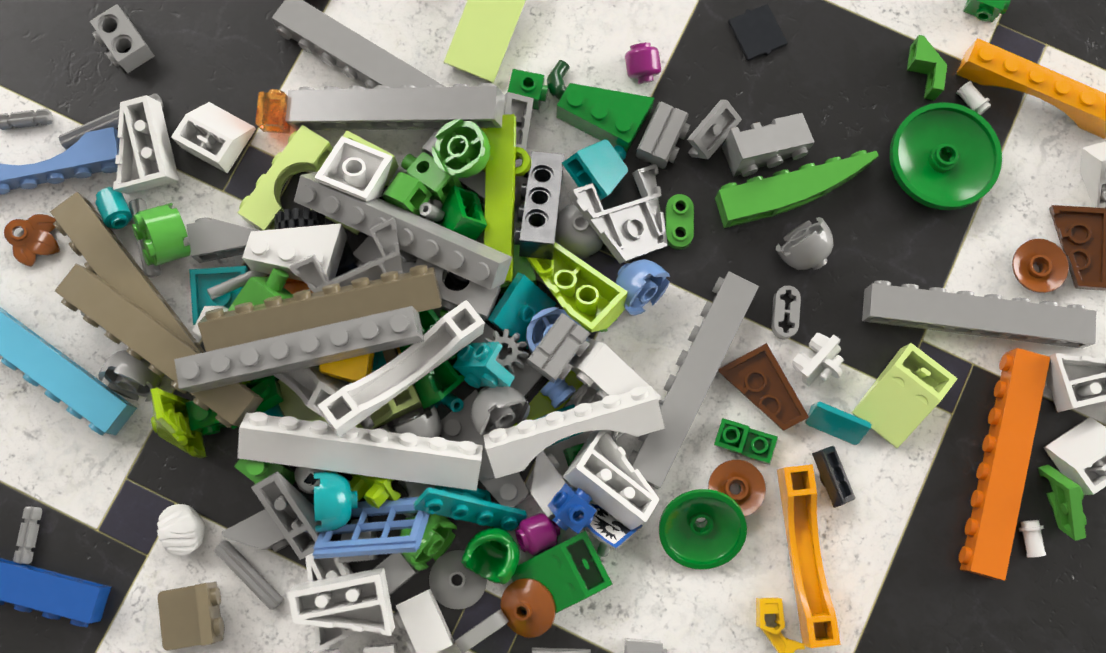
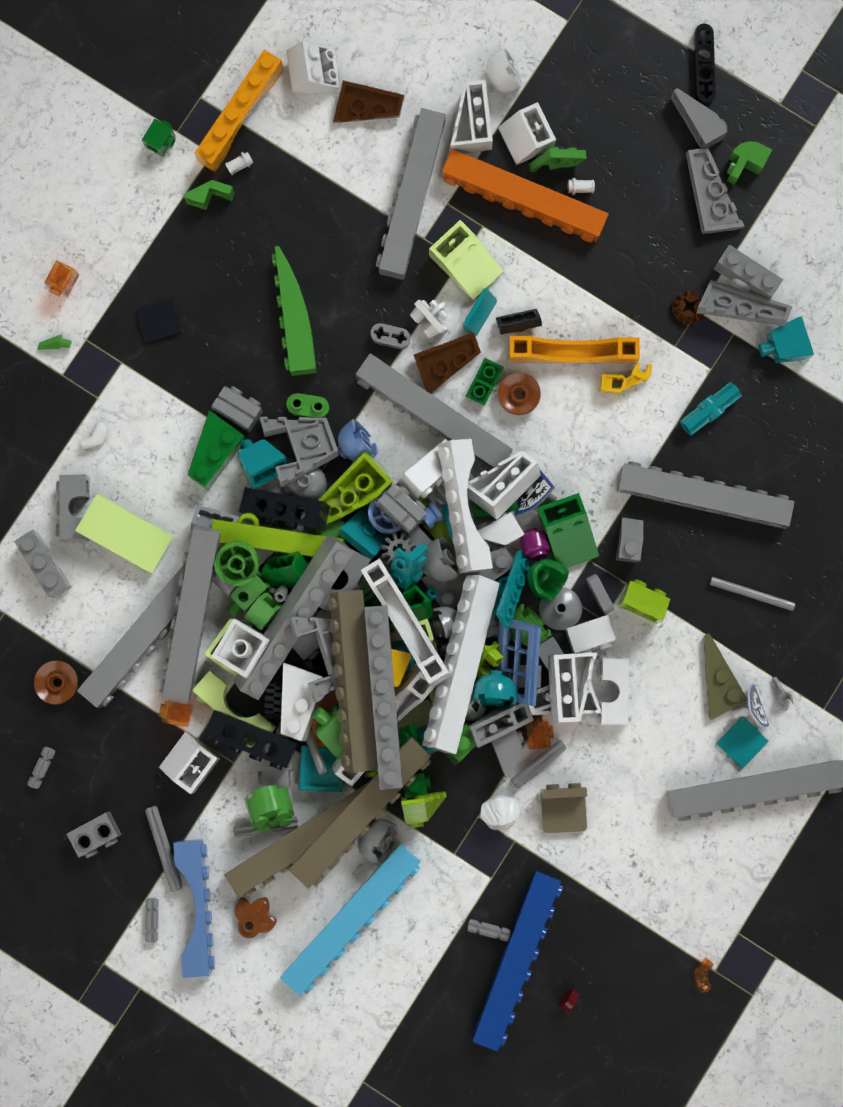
camera: 80 degrees left, 5 degrees up
teal brick [95,187,132,229] -> none
white wedge [113,95,179,194] -> none
dark orange dish [501,578,556,638] -> none
green brick [507,69,549,110] -> none
dark green arm [547,60,570,100] -> none
blue brick [547,483,597,534] -> none
magenta head [625,42,661,84] -> none
green dish [659,489,747,570] -> none
light grey panel [687,100,742,159] -> none
light grey wedge [722,113,814,177] -> none
light grey cylinder [776,217,833,270] -> none
green dish [890,102,1002,210] -> none
dark orange dish [1012,239,1069,293] -> none
none -> black brick [204,710,298,770]
none -> clear orange brick [525,717,554,750]

